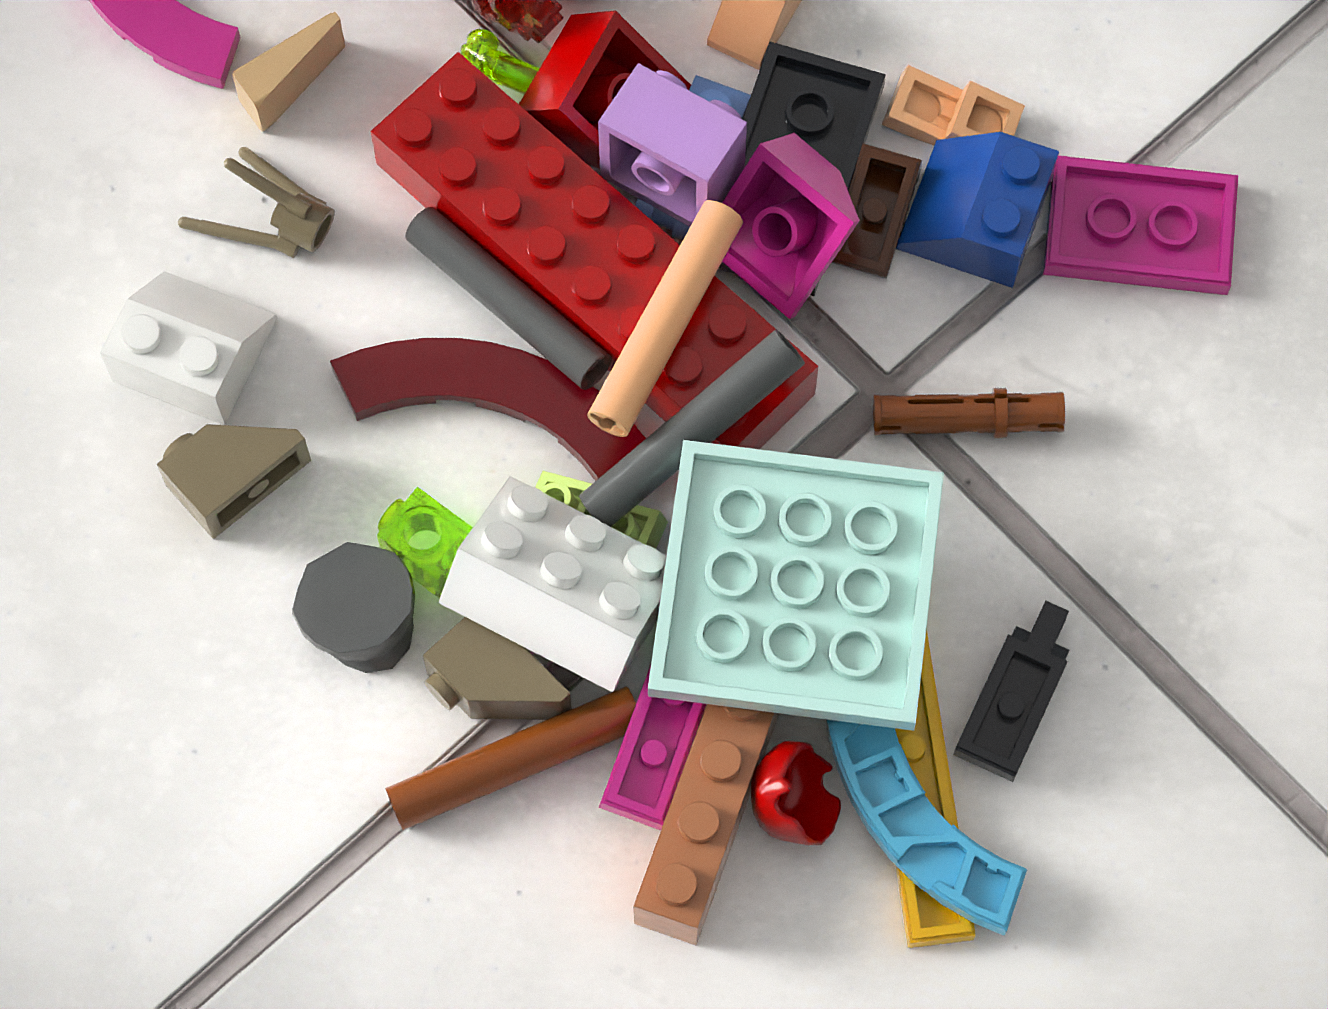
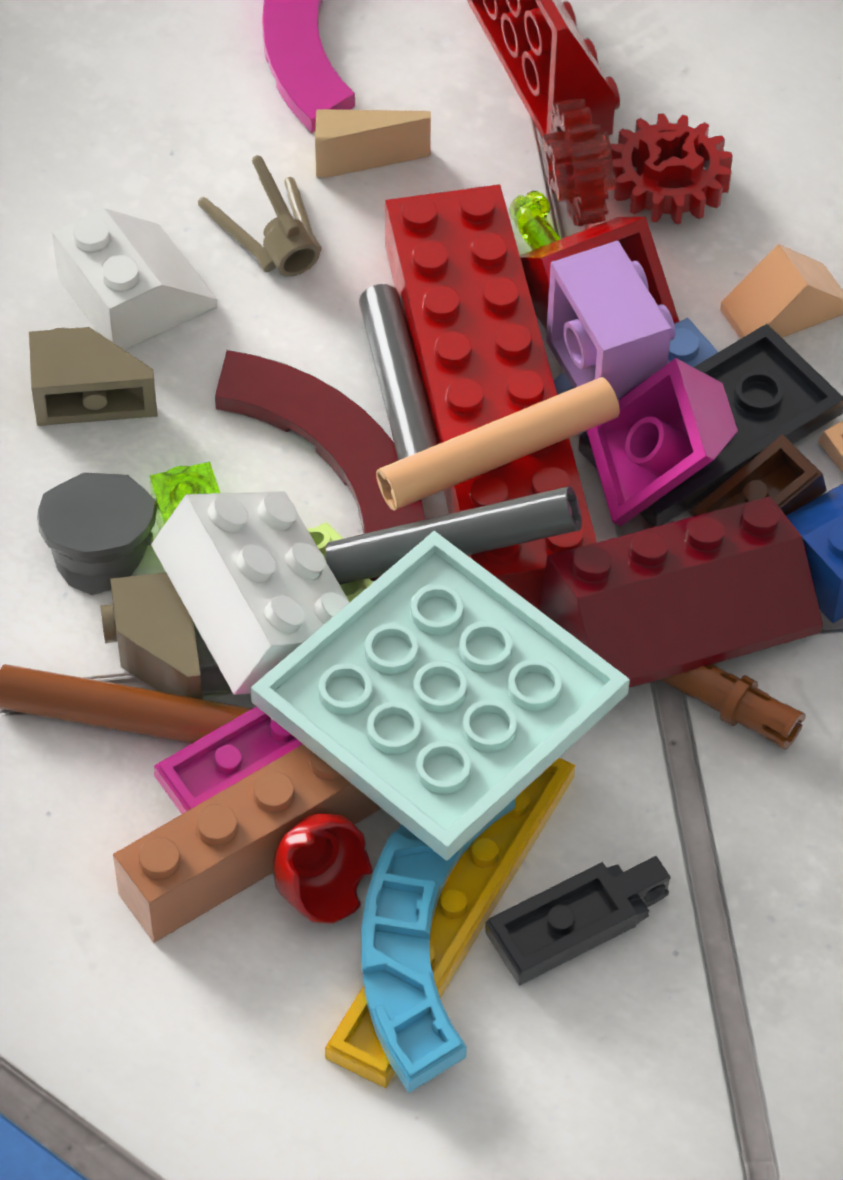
camera: 35 degrees right, 15 degrees down
none -> dark red slope [539,496,823,688]

